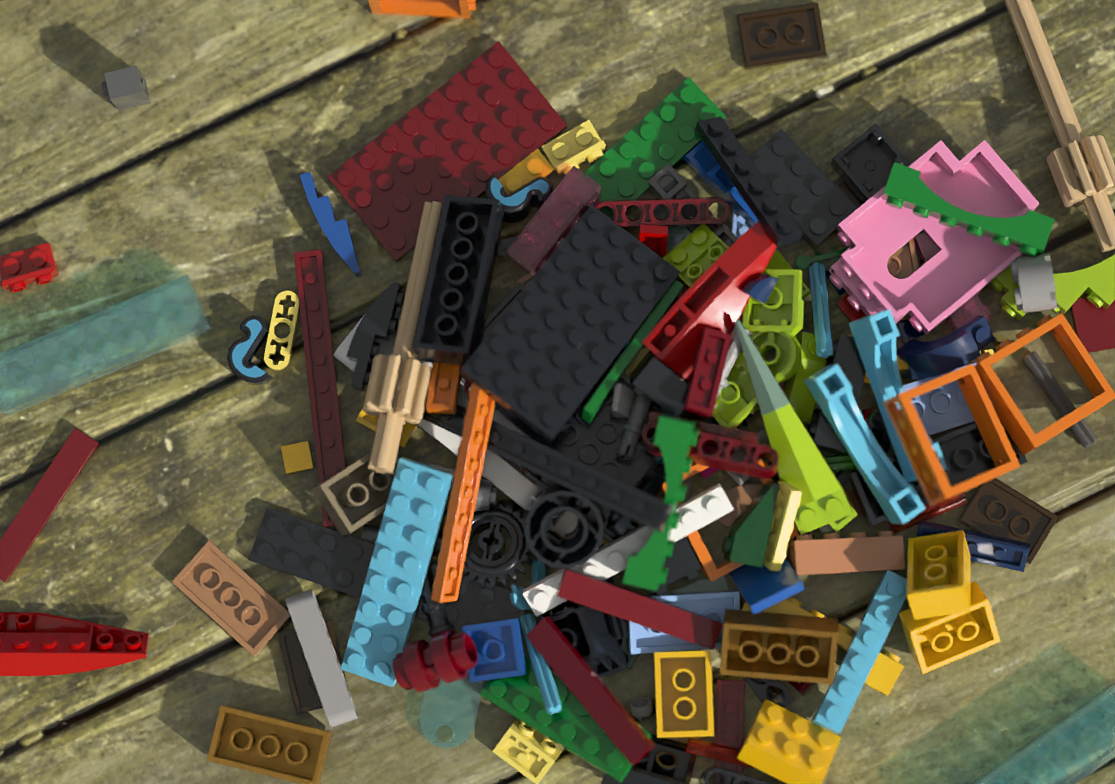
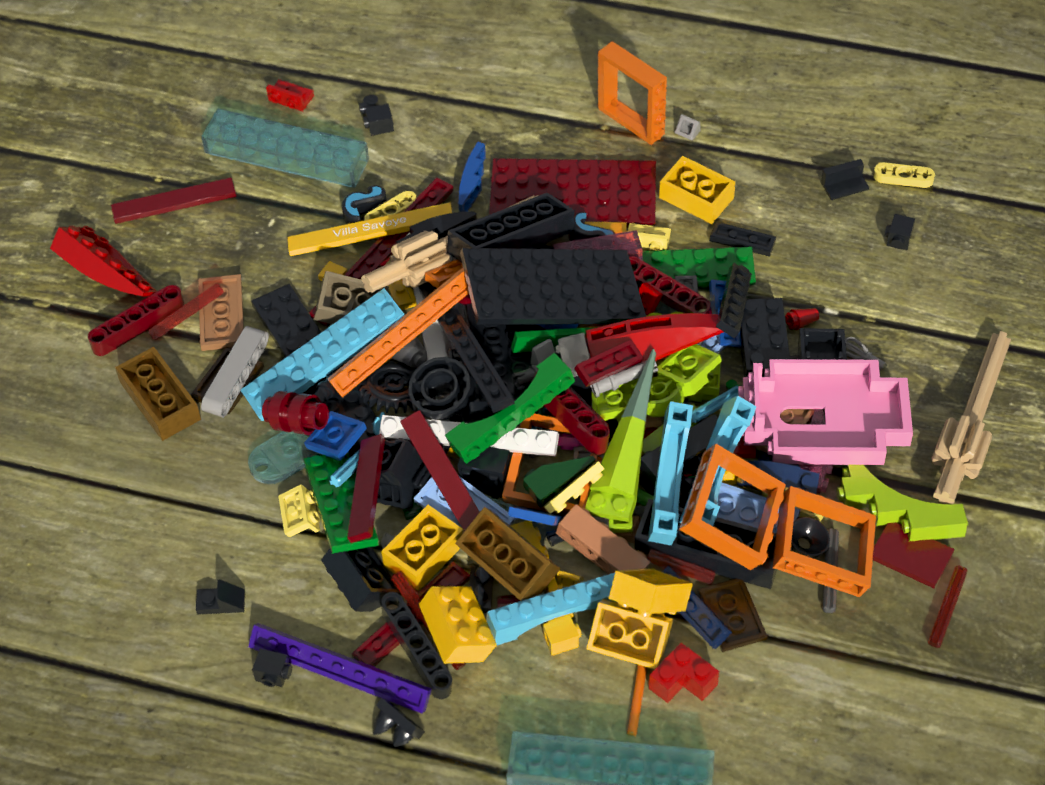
camera: 40 degrees right, 30 degrees down
dark grey brick [102,65,151,110] -> none
dark brown tile [737,2,827,70] -> none
dark blue tile [742,274,778,303] -> none
green arch [881,162,1055,256] -> none
light grey brick [1011,253,1057,313] -> none
none -> dark red beam [88,285,184,356]
none -> clear red axle [148,283,224,340]
none -> yellow tile [287,202,453,256]
none -> black brick [359,95,394,136]
none -> yellow slope [557,570,584,588]
none -> orange bar [627,665,647,736]
none -> red brick [649,642,719,703]
none -> yellow brick [659,156,735,224]
none -> black tile [709,221,776,257]
none -> red cone [785,308,819,330]
none -> black piece [791,517,830,558]
none -> light grey piece [845,337,886,370]

